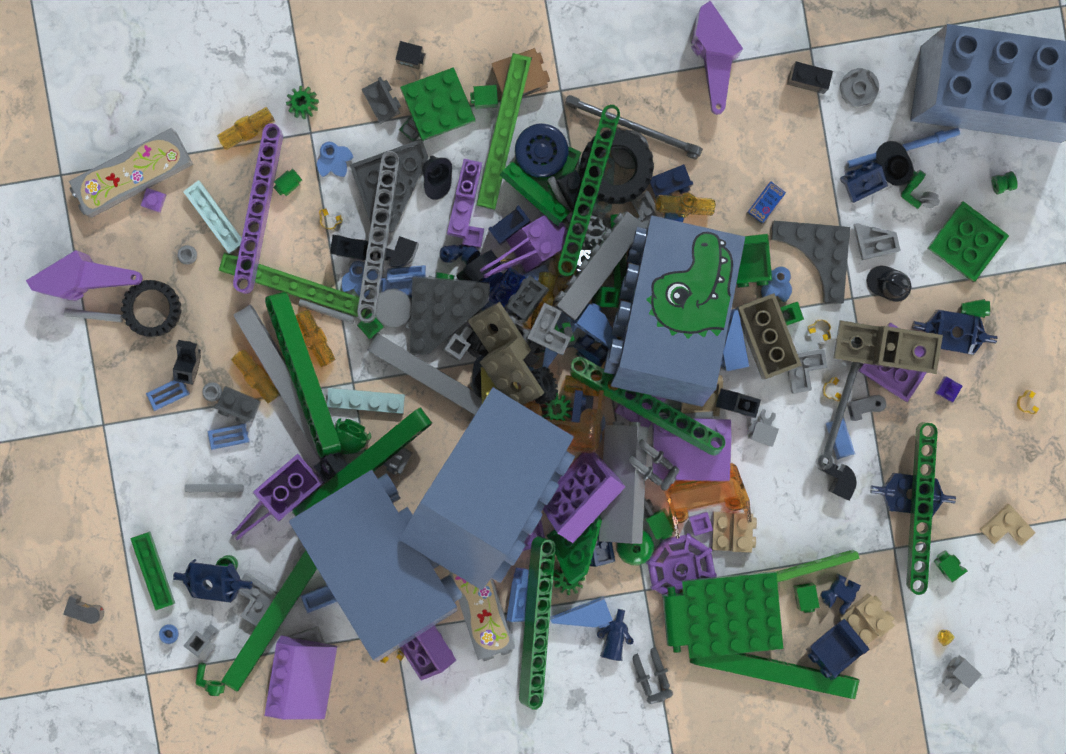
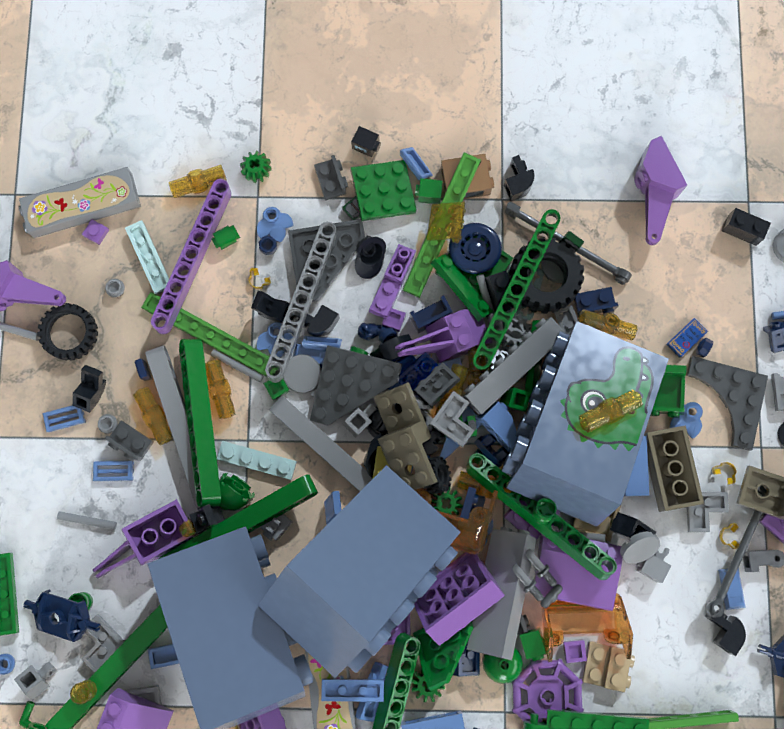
camera: 15 degrees right, 10 degrees down
green brick [780,301,804,325] -> none
none -> clear yellow wheel [70,680,97,704]
none -> dark blue tile [134,358,152,381]
none -> clear yellow hinge [179,519,196,537]
none -> dark blue tile [258,236,277,255]
none -> medium blue plate [321,679,384,702]
none -> medium blue tile [324,491,342,524]
none -> medium blue tile [400,147,433,180]
none -> clear yellow hinge [427,202,466,243]
none -> black brick [504,155,535,202]
none -> green wheel [532,498,557,525]
none -> dark green tile [558,231,584,253]
none -> clear yellow piece [578,389,643,433]
none -> light grey tile [620,531,660,564]
none -> dark blue tile [696,338,714,358]

